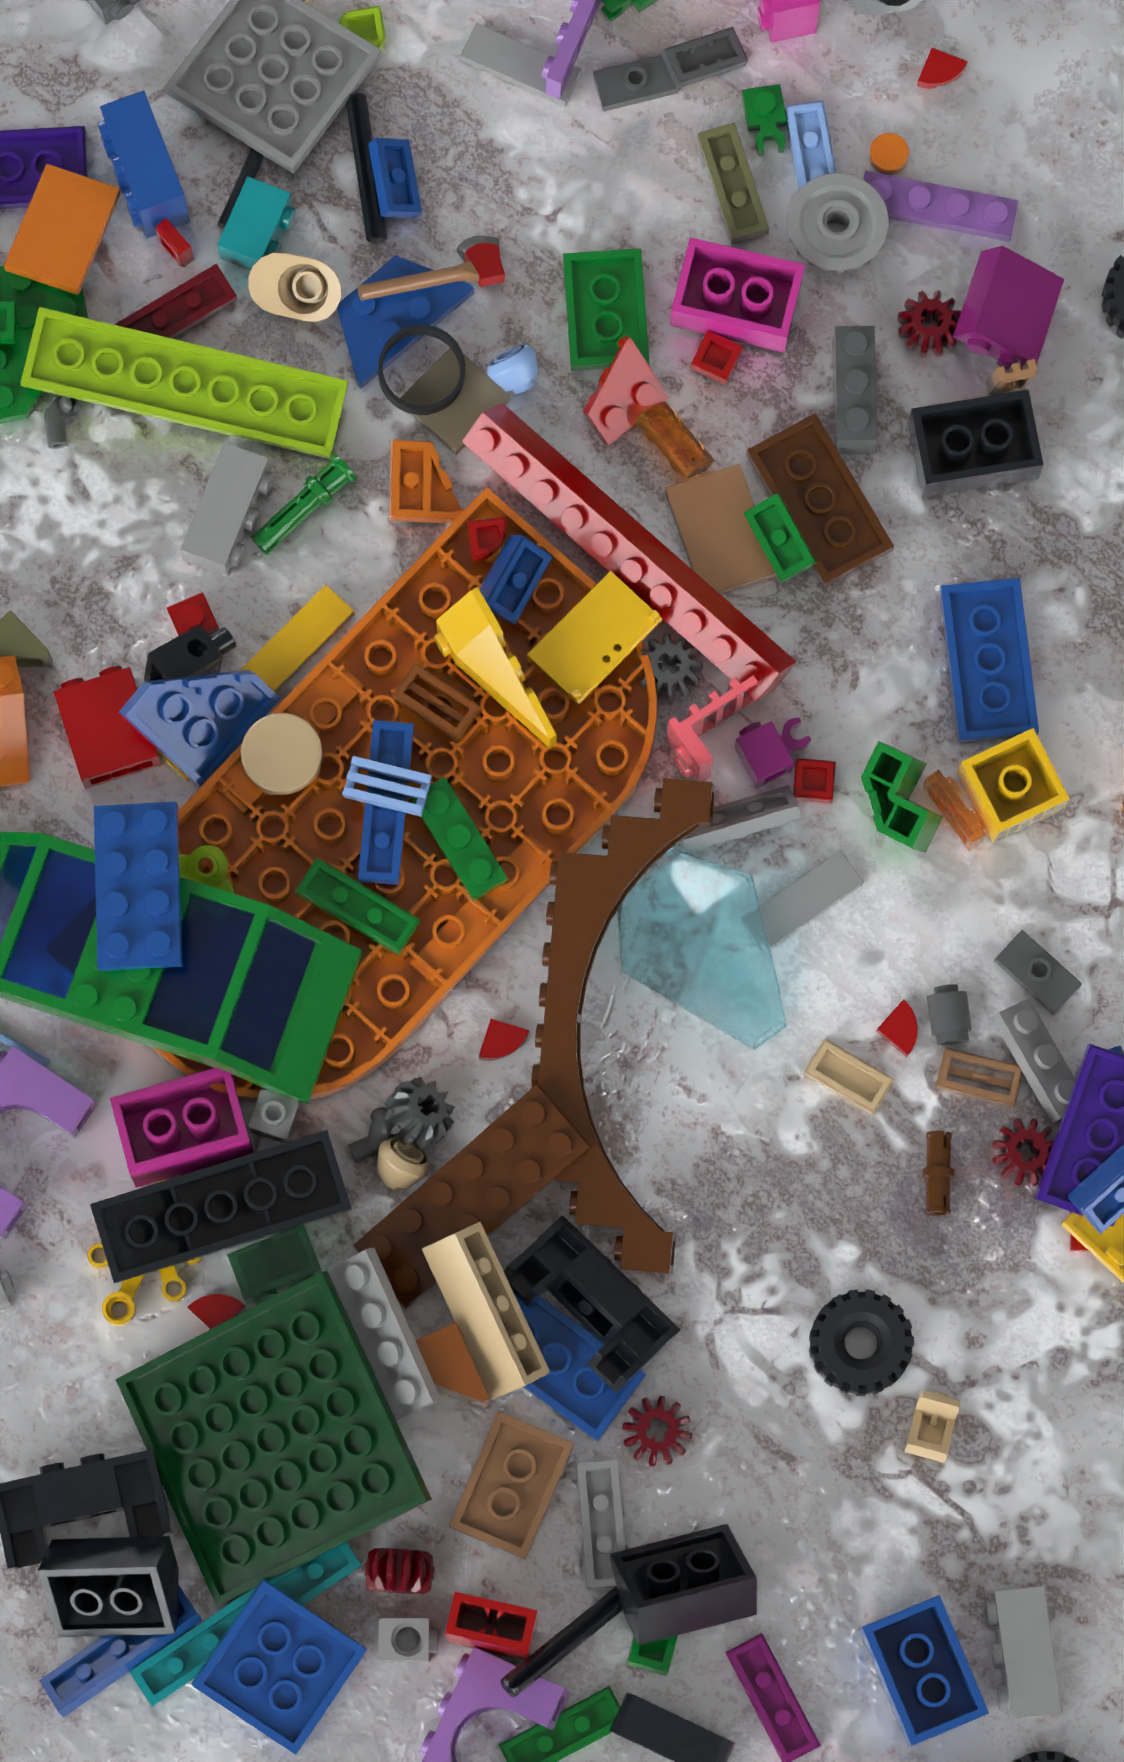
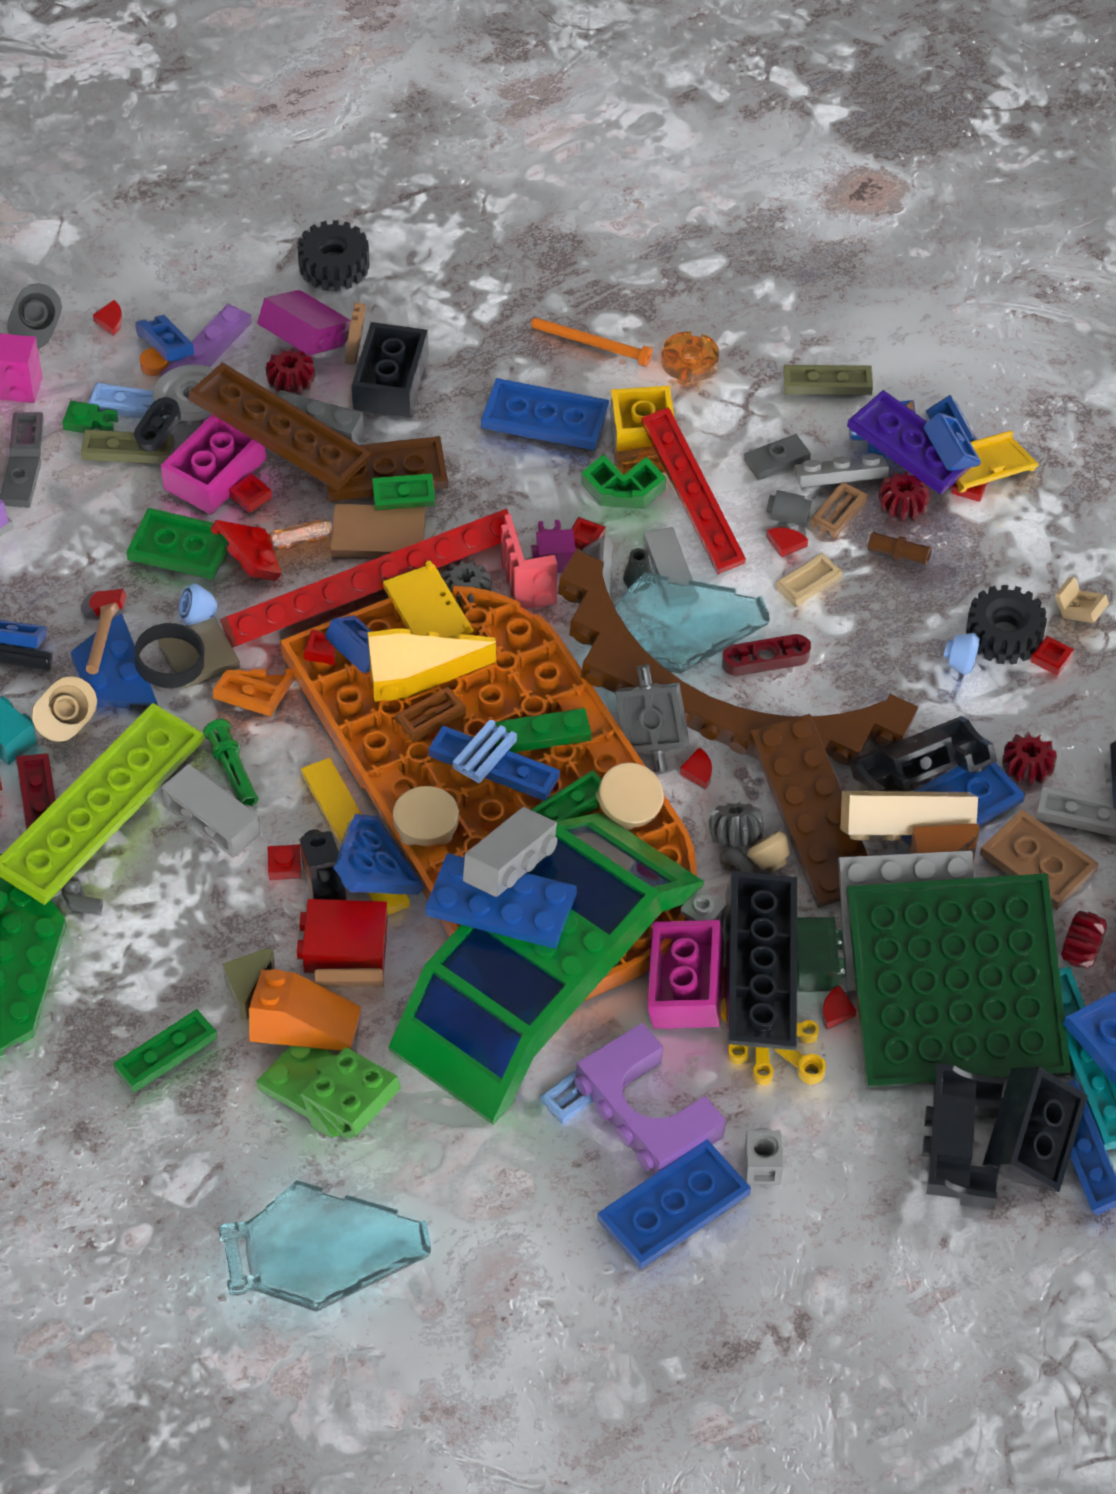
camera: 70 degrees left, 25 degrees down
none -> black plate [134,397,181,452]
none -> blue plate [135,315,194,361]
none -> reddish brown plate [188,362,371,491]
none -> medium nougat tile [315,968,384,987]
none -> light grey brick [463,807,557,897]
none -> tan tile [596,763,664,830]
none -> dark grey plate [615,664,690,772]
none -> pearl dark grey cone [623,548,653,592]
none -> red plate [641,407,746,575]
none -> dark red beam [722,634,811,676]
none -> light blue cone [943,633,980,675]
none -> red tile [1031,636,1074,676]

